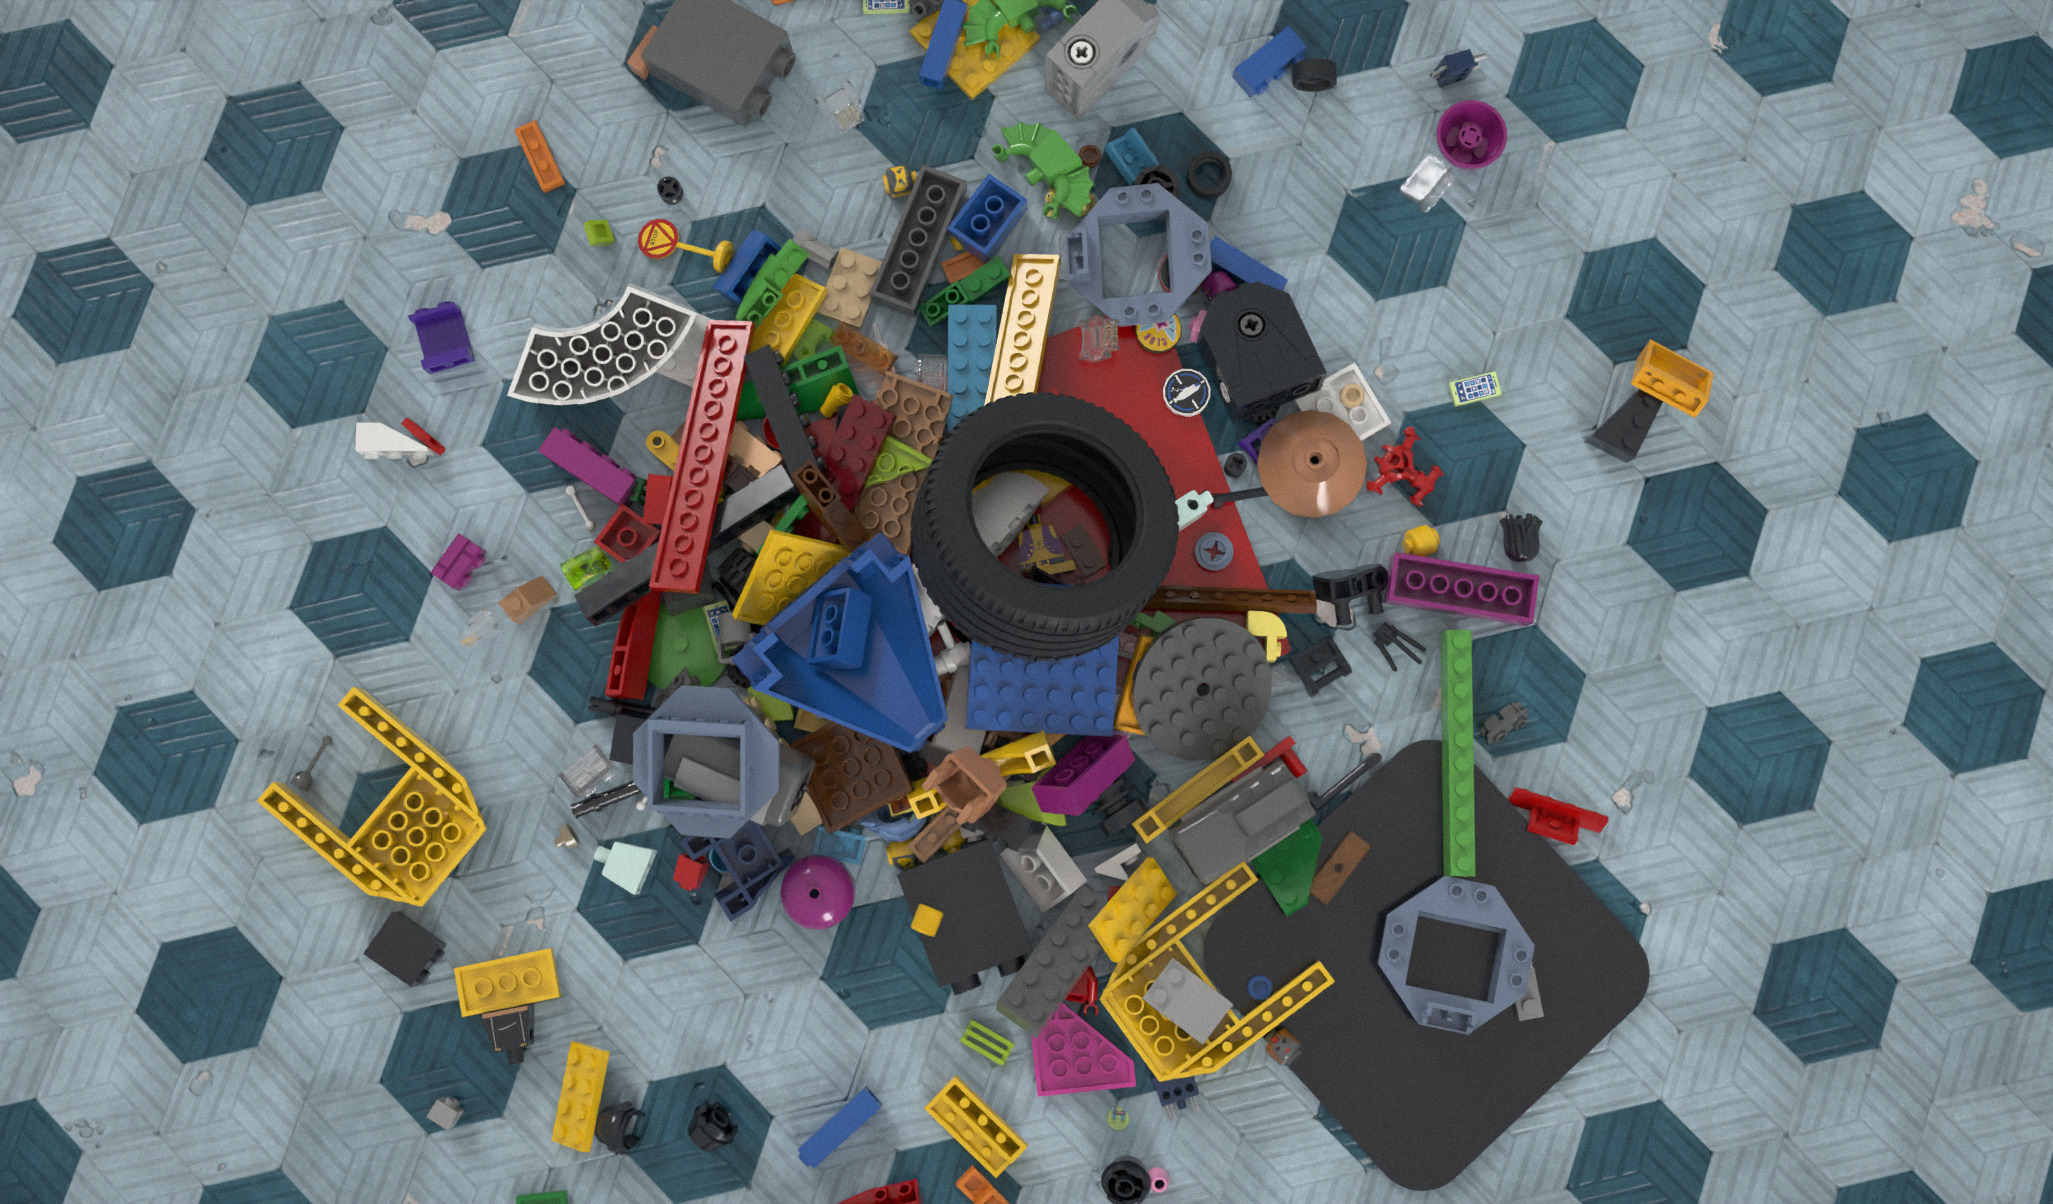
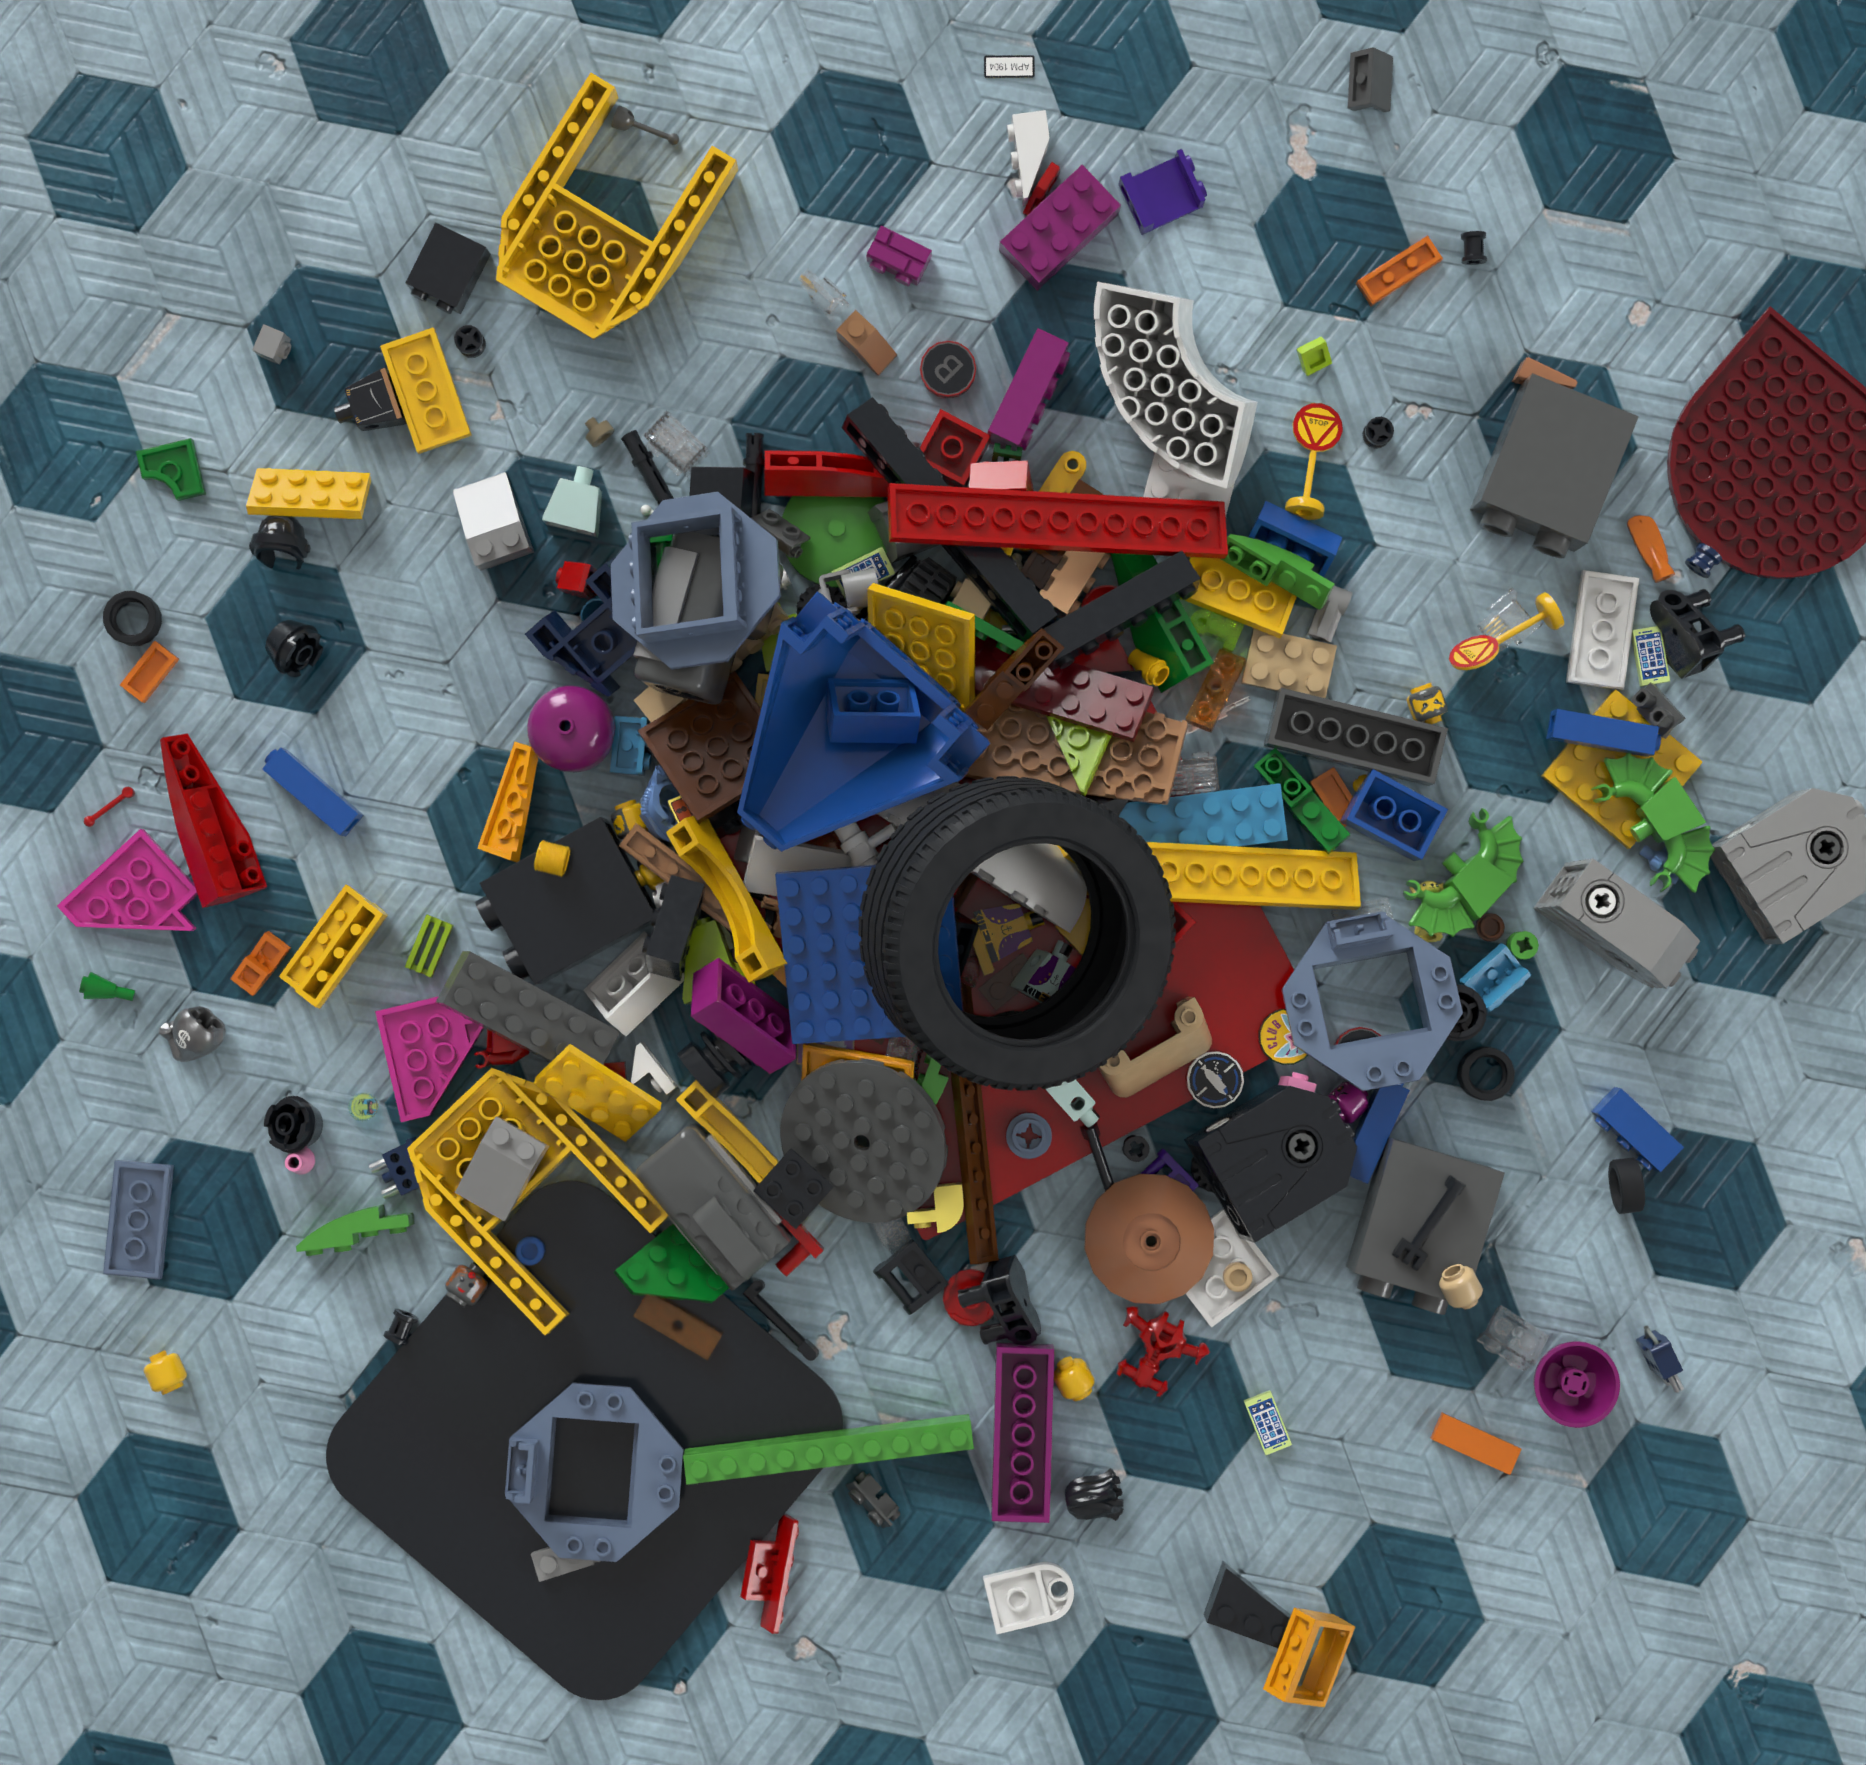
camera: 80 degrees right, 5 degrees up
clear neon green leg [560,546,611,591] -> none
white hinge [566,486,595,530] -> none
nougat piece [922,746,1007,825] -> none
clear piece [1079,316,1120,363] -> none
black plant [1372,621,1426,672] -> none
none -> bright green slope [296,1205,415,1256]
none -> black bush [383,1309,419,1346]
none -> slope [453,472,534,571]
none -> black wheel [454,325,486,358]
none -> light orange wing [477,741,538,862]
none -> black hinge [753,1148,834,1229]
none -> black tile [920,341,976,398]
none -> red tile [943,1268,994,1327]
none -> white tile [983,1562,1074,1634]
none -> white sticker [984,55,1035,78]
none -> magenta brick [999,165,1121,291]
none -> light aqua torso [1010,940,1076,1003]
none -> tan windscreen [1098,996,1212,1098]
none -> dark grey brick [1346,1137,1505,1315]
none -> dark grey panel [1347,47,1393,112]
none -> black hinge [1392,1175,1466,1271]
none -> orange tile [1430,1412,1522,1475]
none -> tan head [1439,1264,1483,1309]
none -> yellow piece [1449,592,1564,670]
none -> black bush [1461,231,1487,265]
none -> bright green wheel [1506,931,1539,960]
none -> white tile [1566,570,1639,691]

